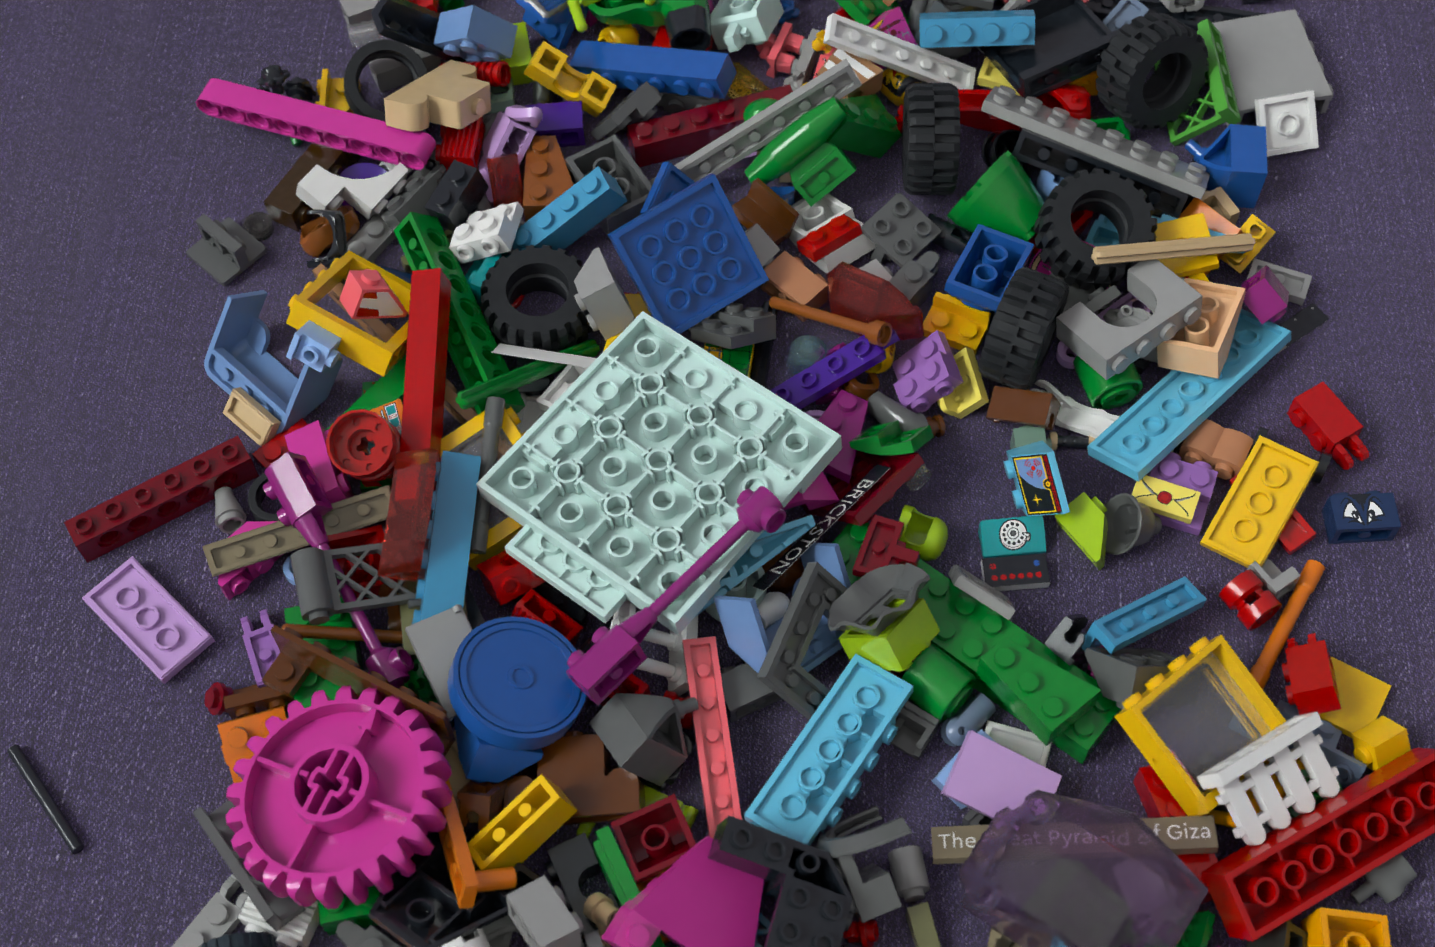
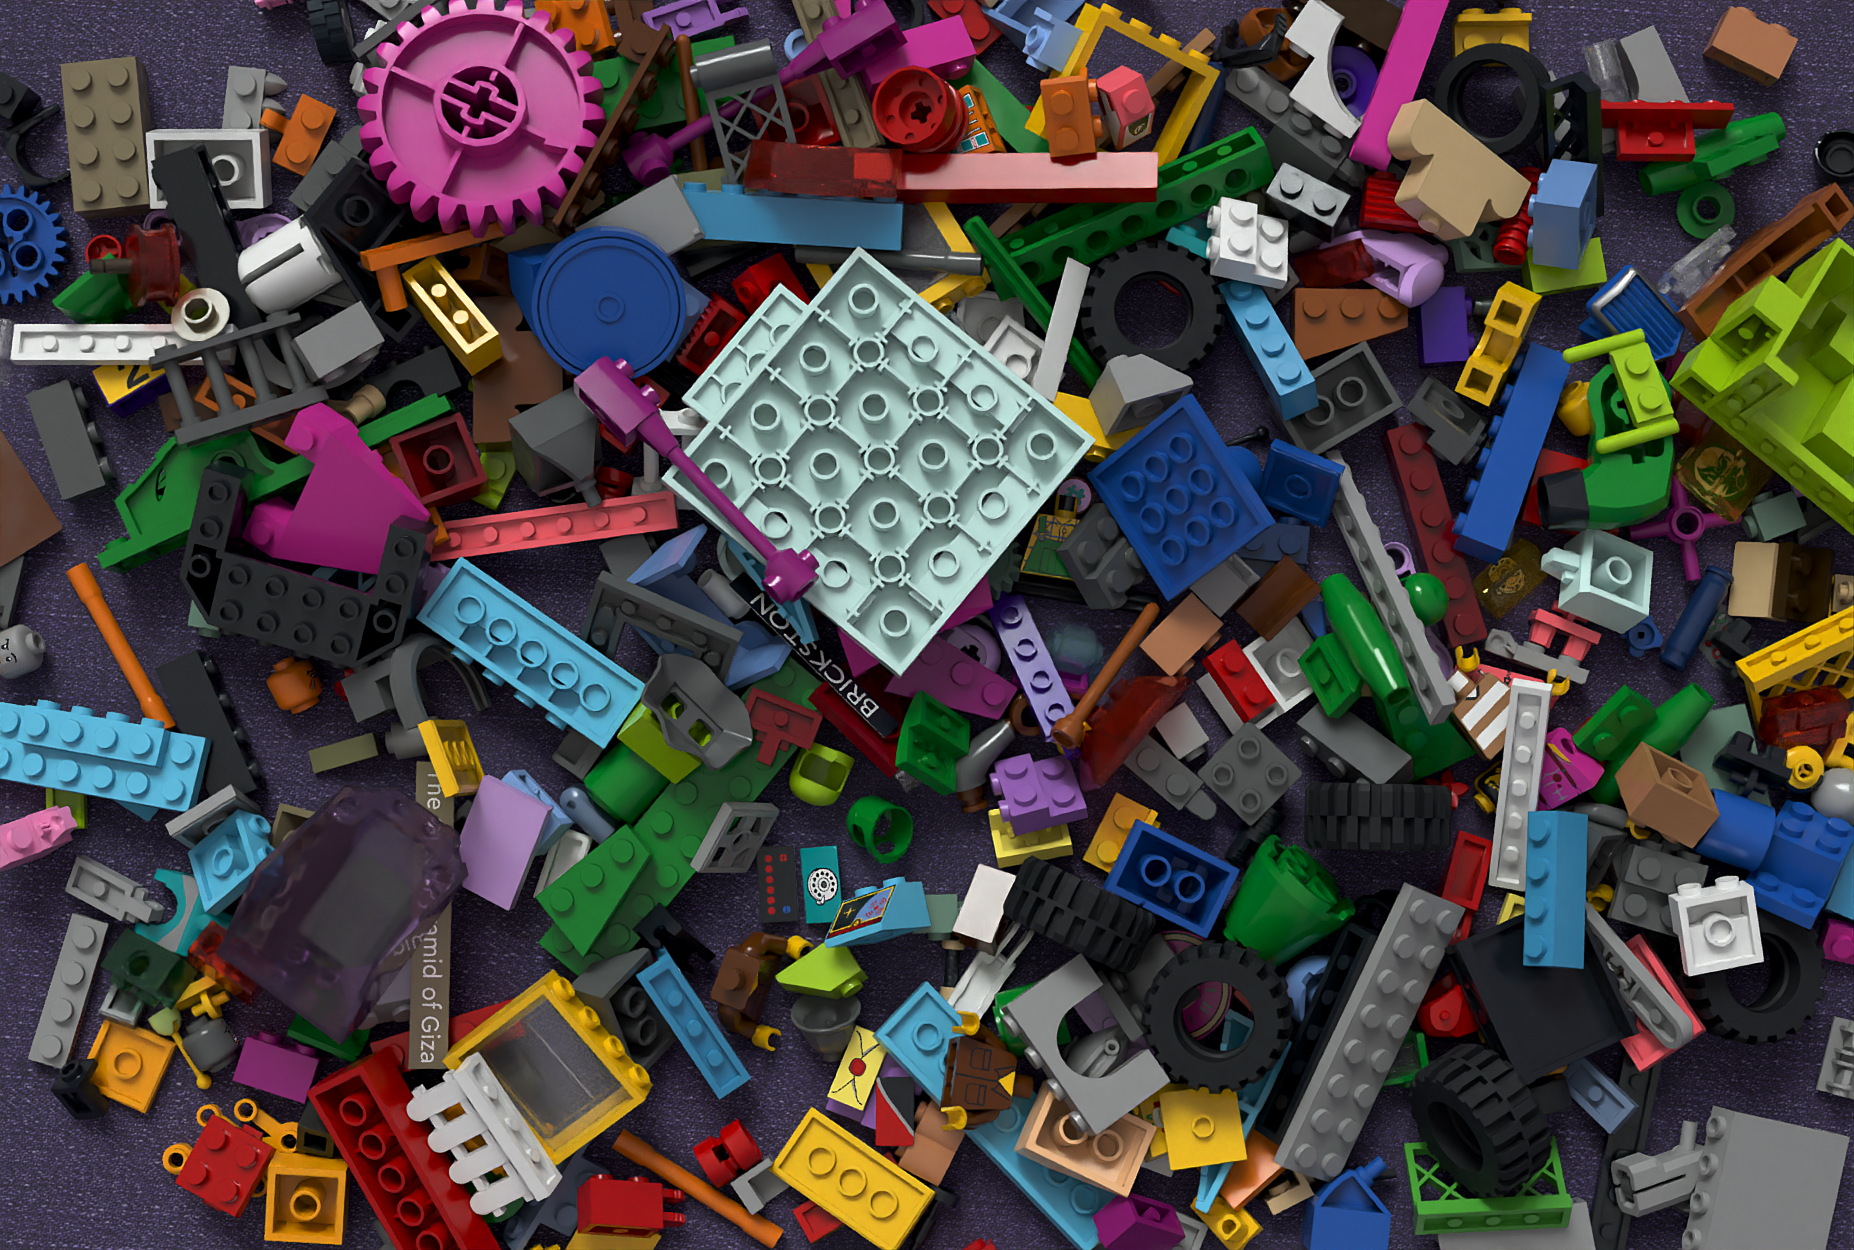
camera: 85 degrees right, 25 degrees up
tan axle [1091,233,1256,265] -> none
none -> yellow tile [417,719,485,798]
none -> reddish brown torso [710,932,814,1051]
none -> green helmet [846,795,913,864]
none -> sticker [875,1077,914,1146]
none -> reddish brown torso [939,1010,1033,1131]
none -> orange bracket [1040,67,1103,157]
none -> dark grey brick [1296,701,1414,784]

